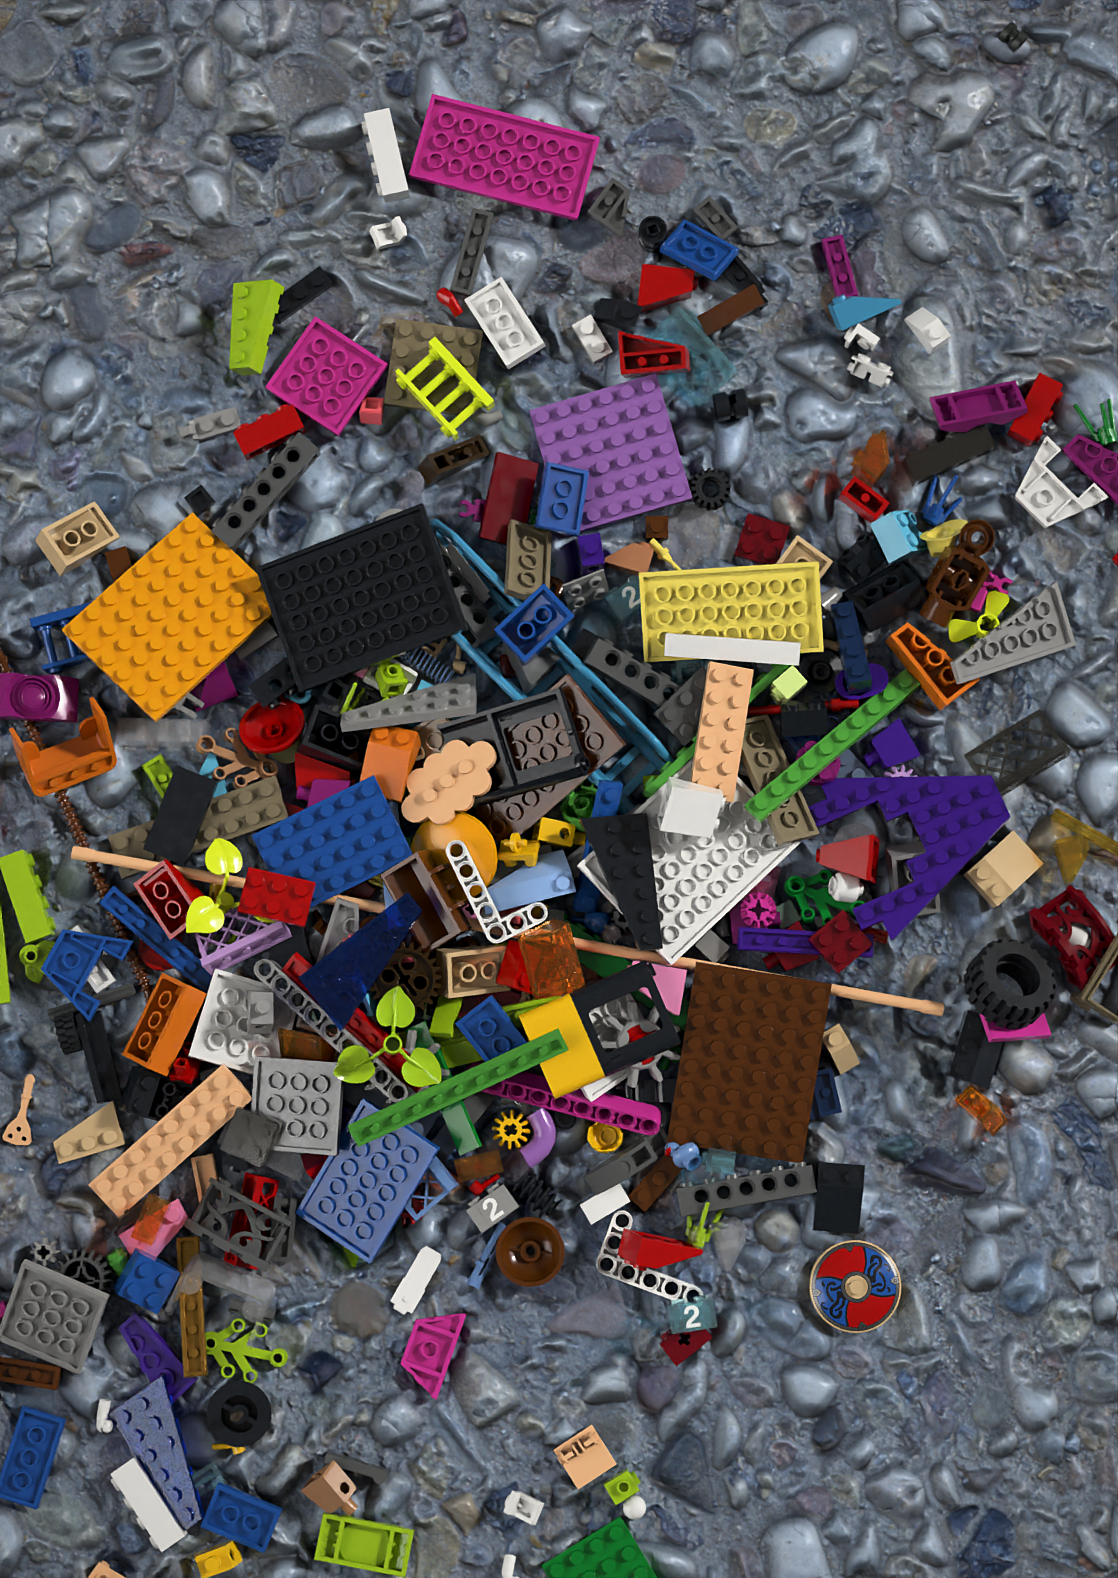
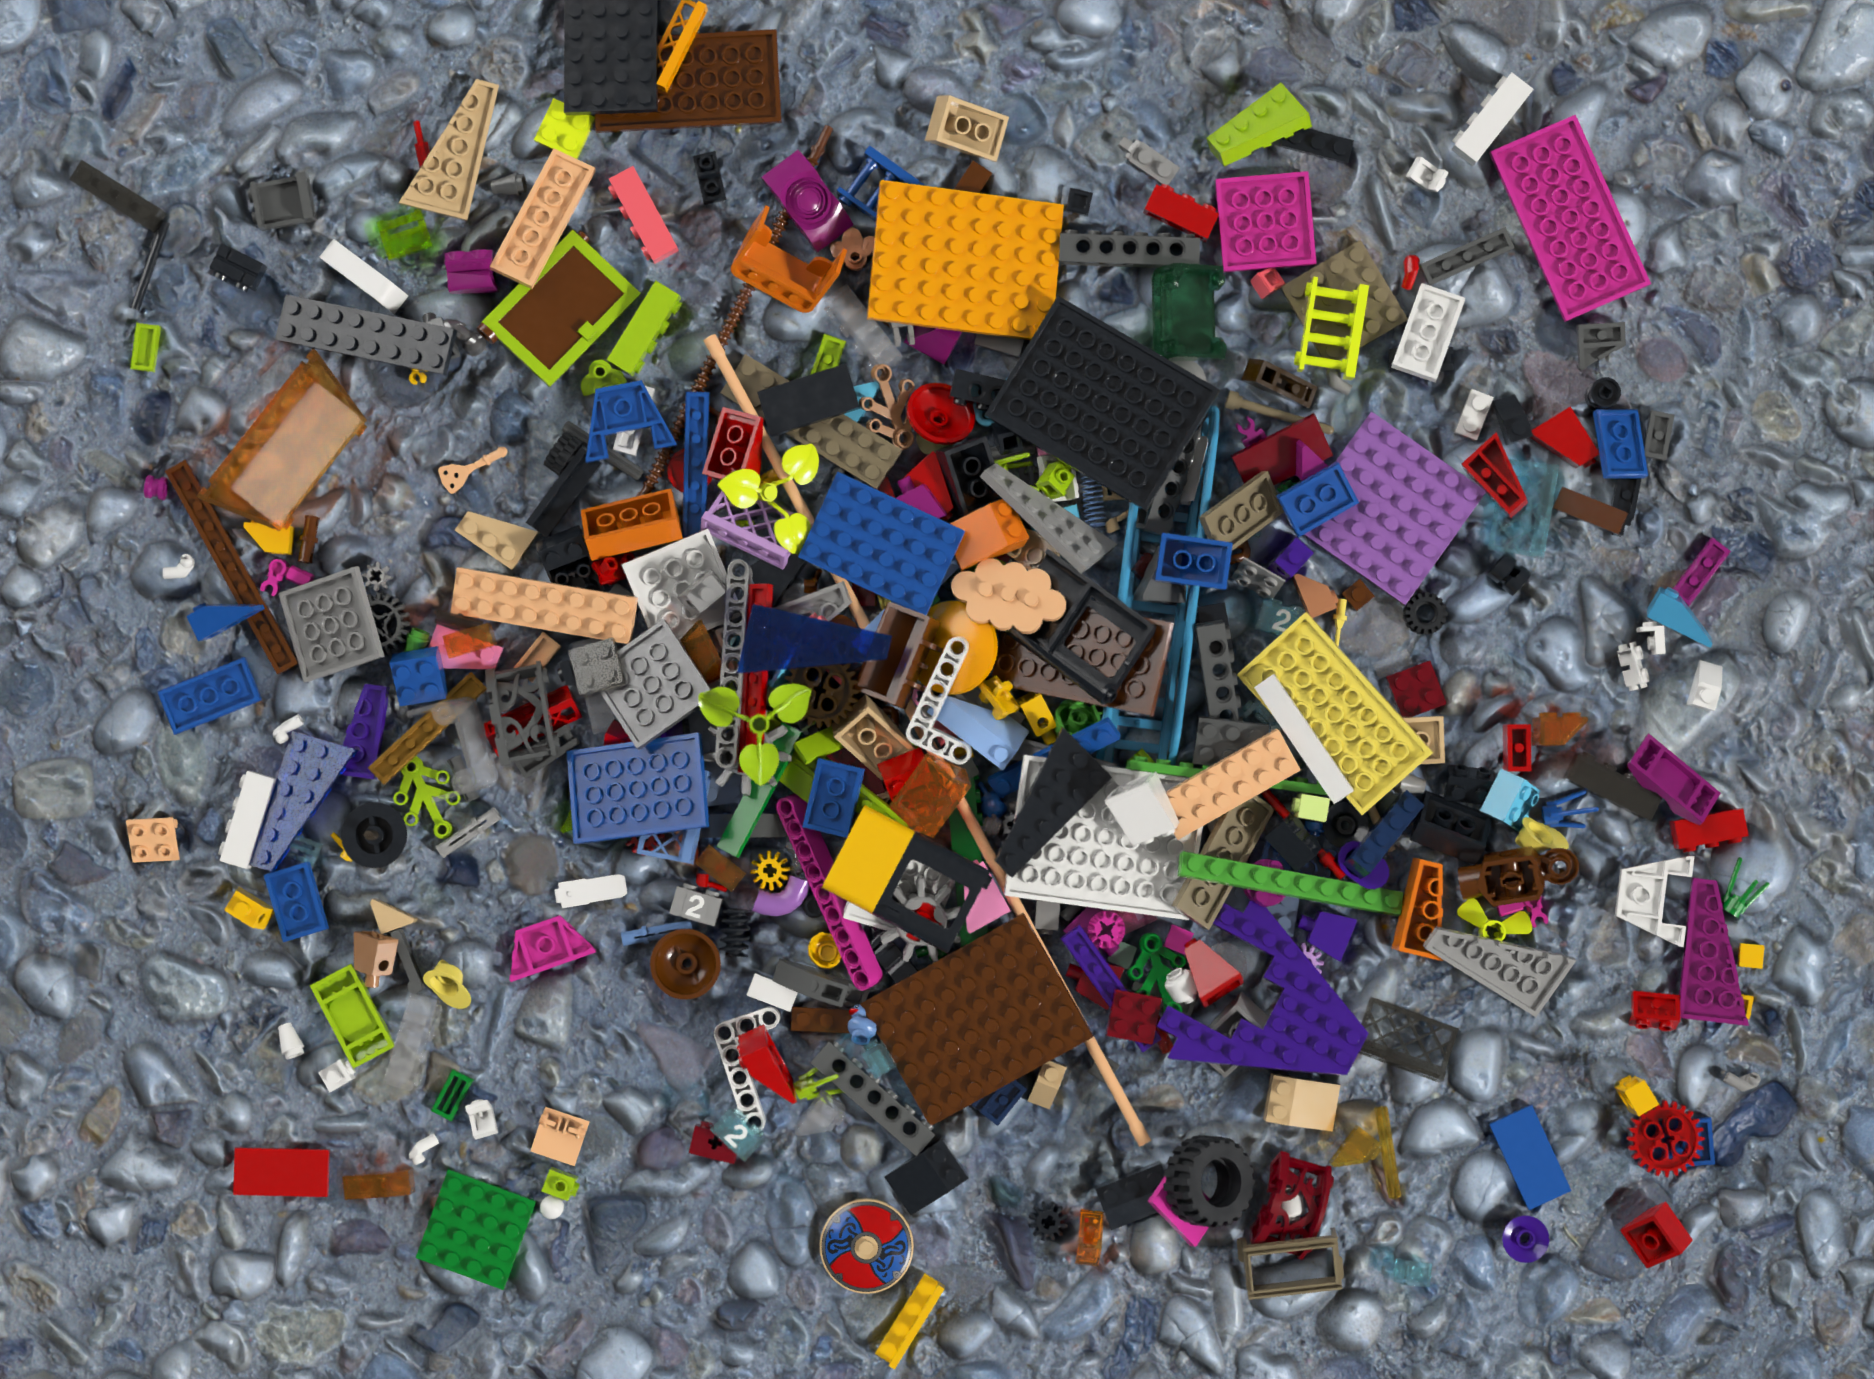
camera: 50 degrees right, 5 degrees up
red plate [237,867,316,928] -> none
bright green plate [348,1028,569,1147] -> none
none -> tan slope [370,898,418,934]
none -> clear brick [383,992,442,1091]
none -> light yellow piece [423,960,471,1009]
none -> green tile [431,1068,474,1121]
none -> light grey pin [435,807,502,858]
none -> nougat plate [829,227,874,271]
none -> yellow fence [875,1273,945,1370]
none -> black gear [1028,1201,1068,1241]
none -> clear green windscreen [1152,263,1227,361]
none -> dark pink tile [1163,924,1194,955]
none -> dark tan piece [1224,390,1334,435]
none -> magenta slope [1296,439,1328,481]
none -> blue plate [1304,820,1324,836]

